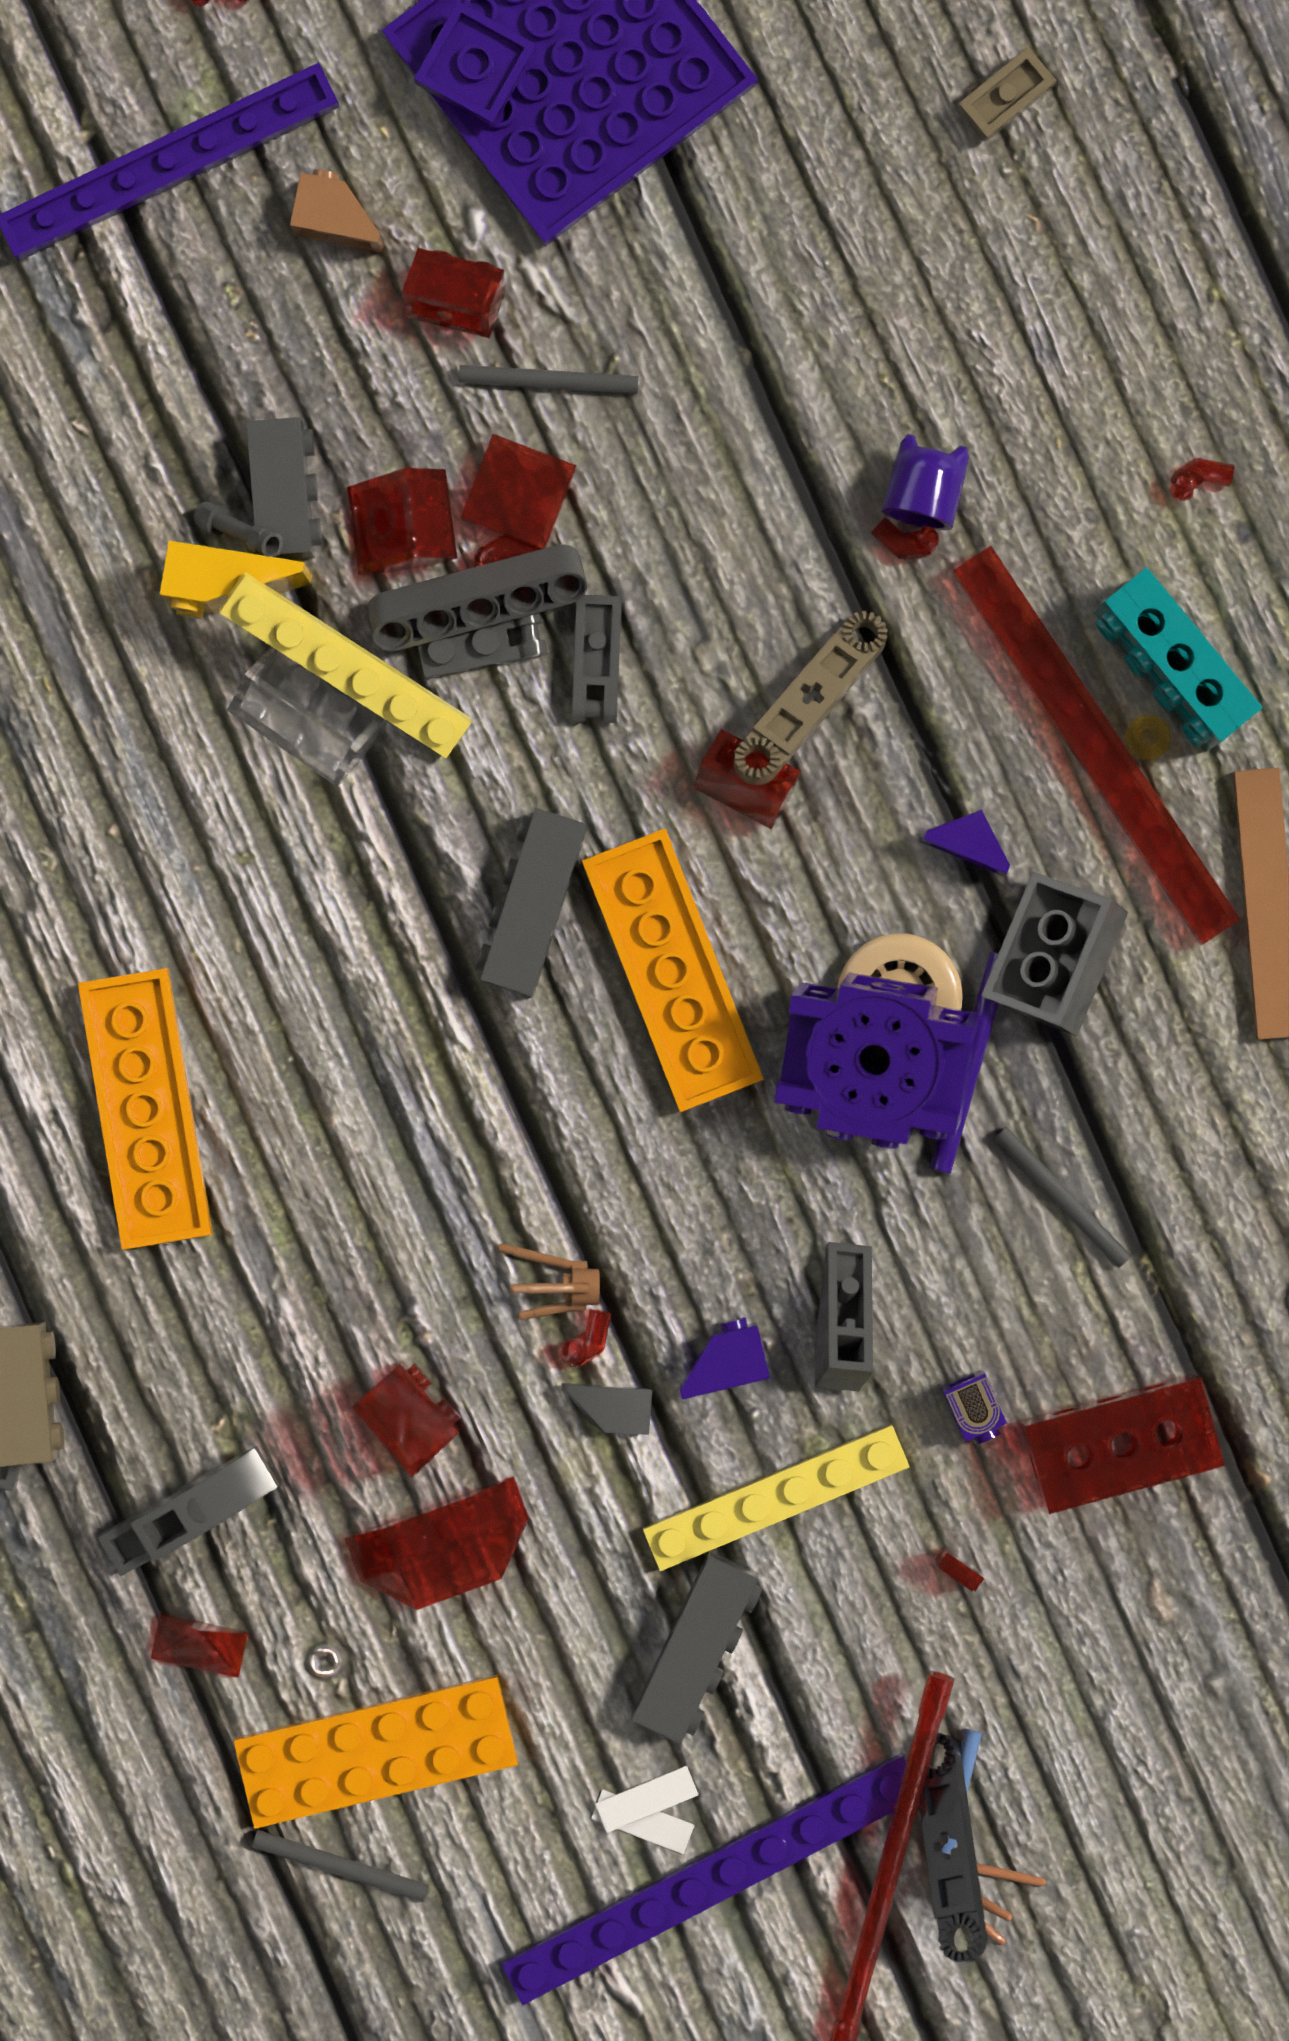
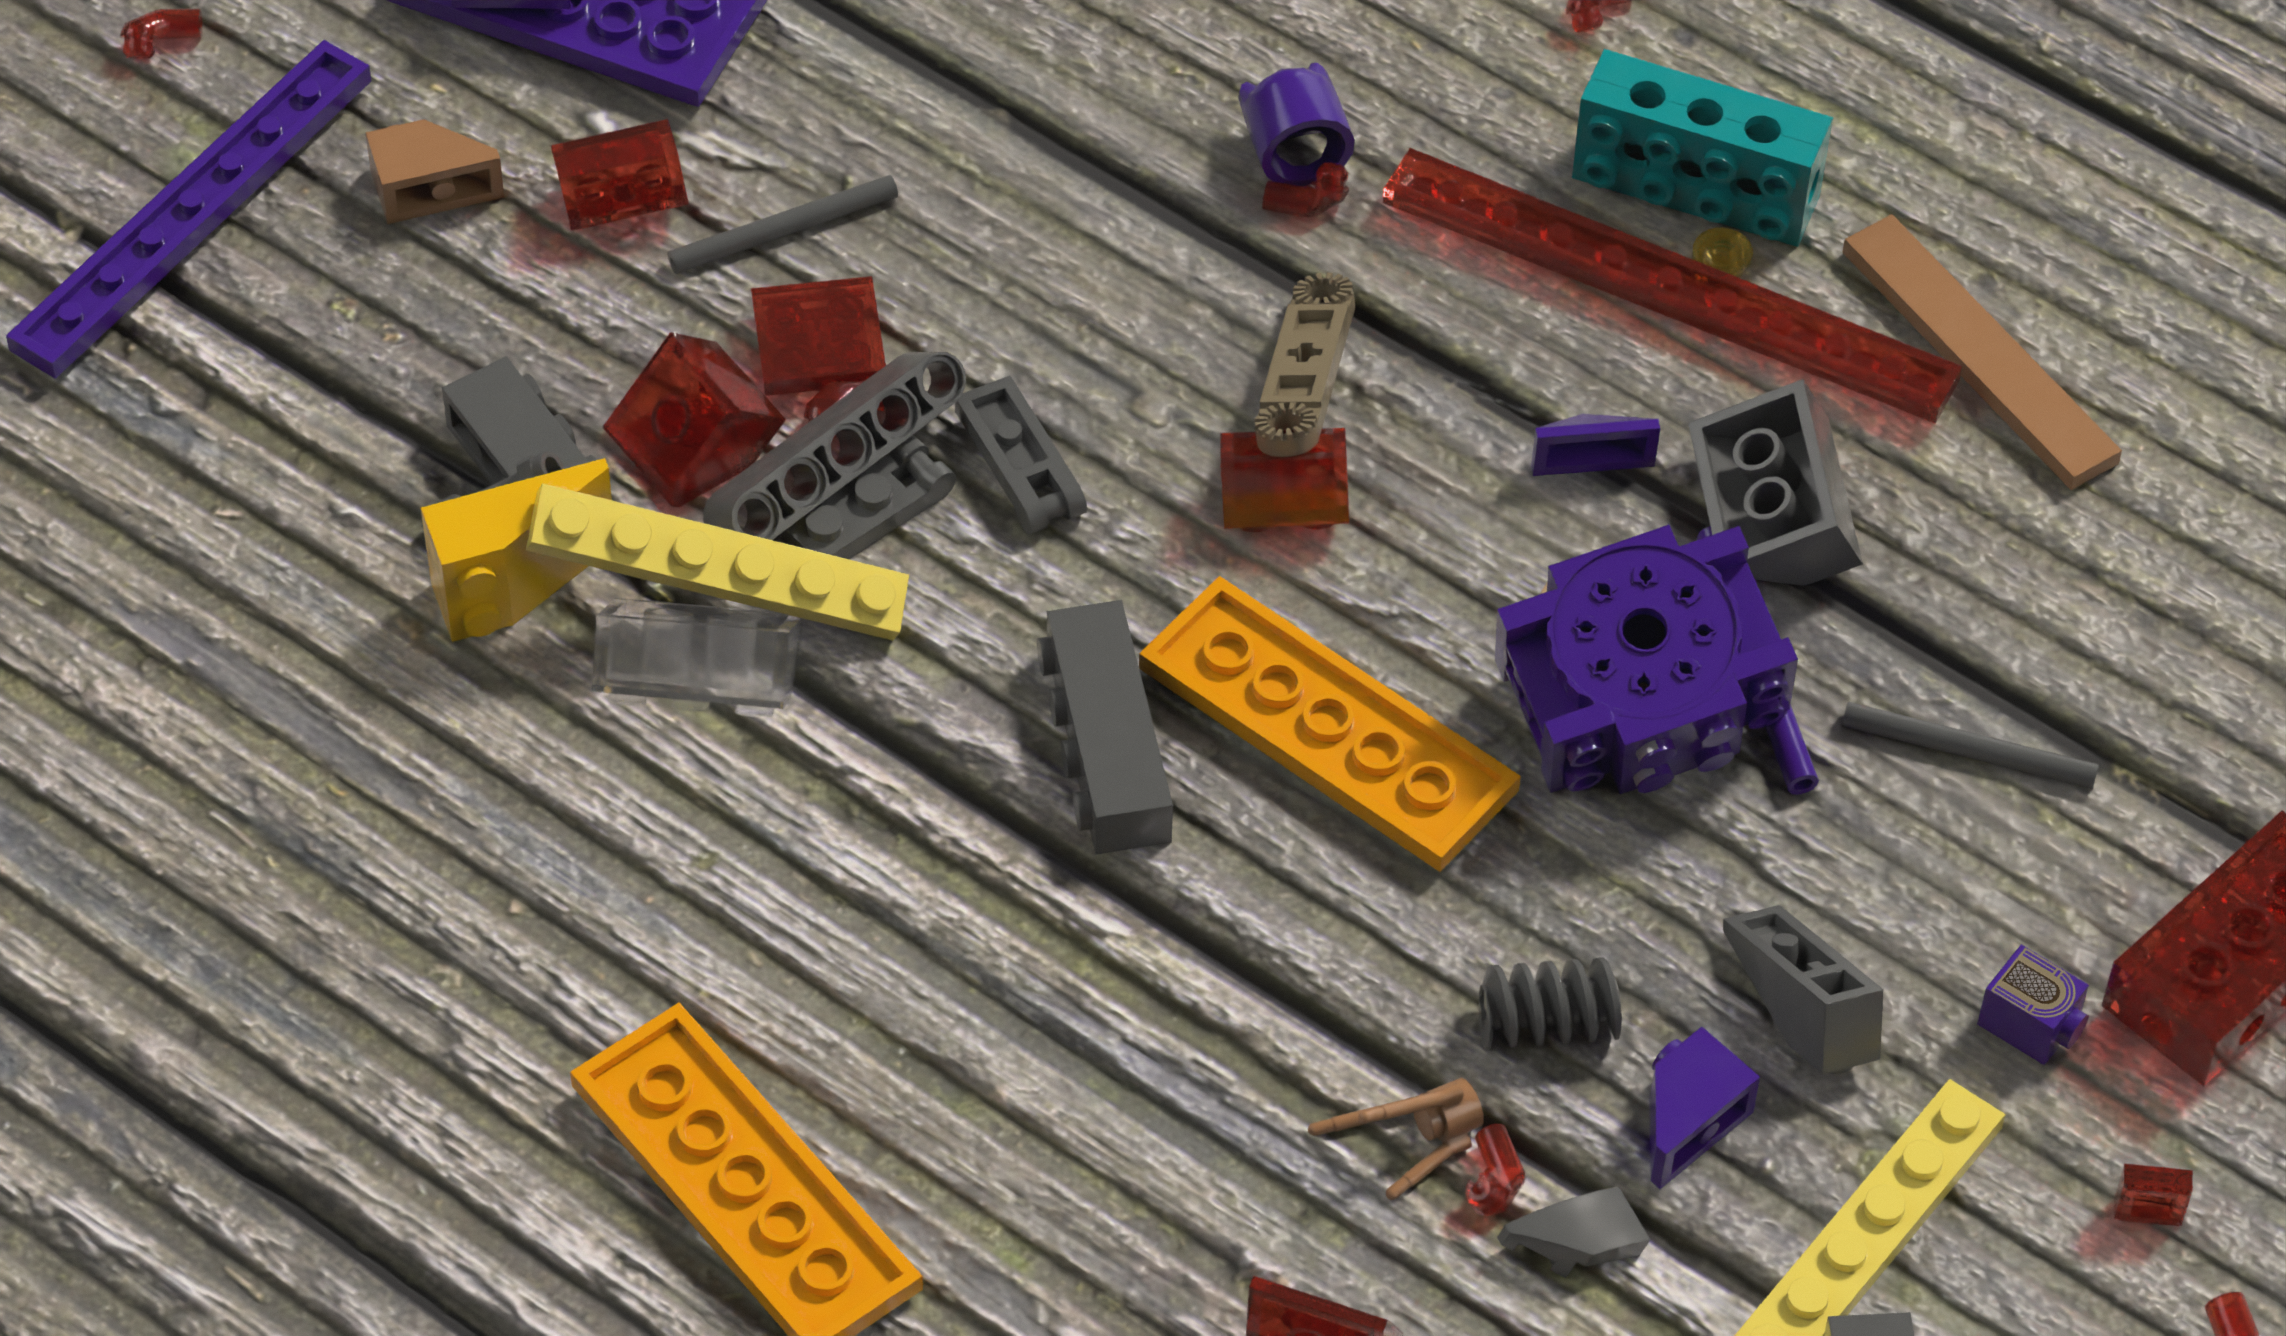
camera: 30 degrees left, 35 degrees down
none -> dark grey piece [1478,957,1622,1050]

